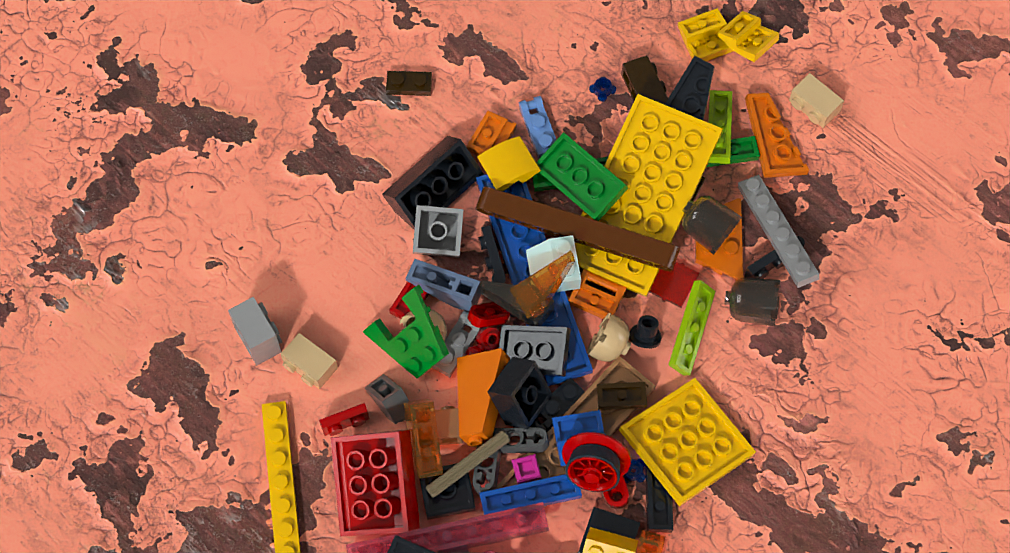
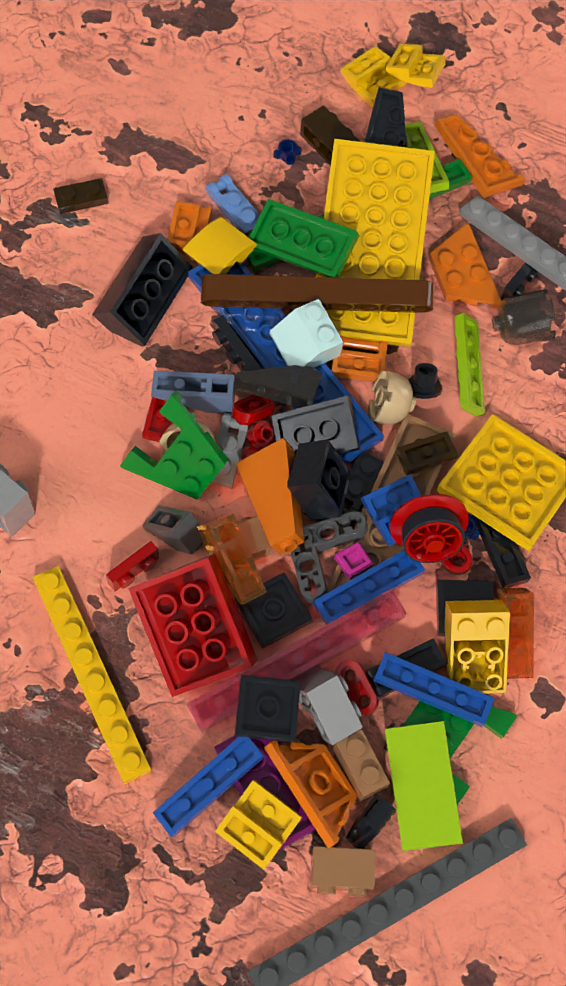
camera: 25 degrees left, 0 degrees up
tan brick [281,333,338,389] -> none
light grey brick [413,205,464,258] -> none
dark tan axle [426,431,510,497] -> none
clear orange slope [510,251,575,319] -> none
clear red piece [649,262,700,308] -> none
clear smoke cylinder [682,195,742,255] -> none
tan brick [789,73,844,128] -> none

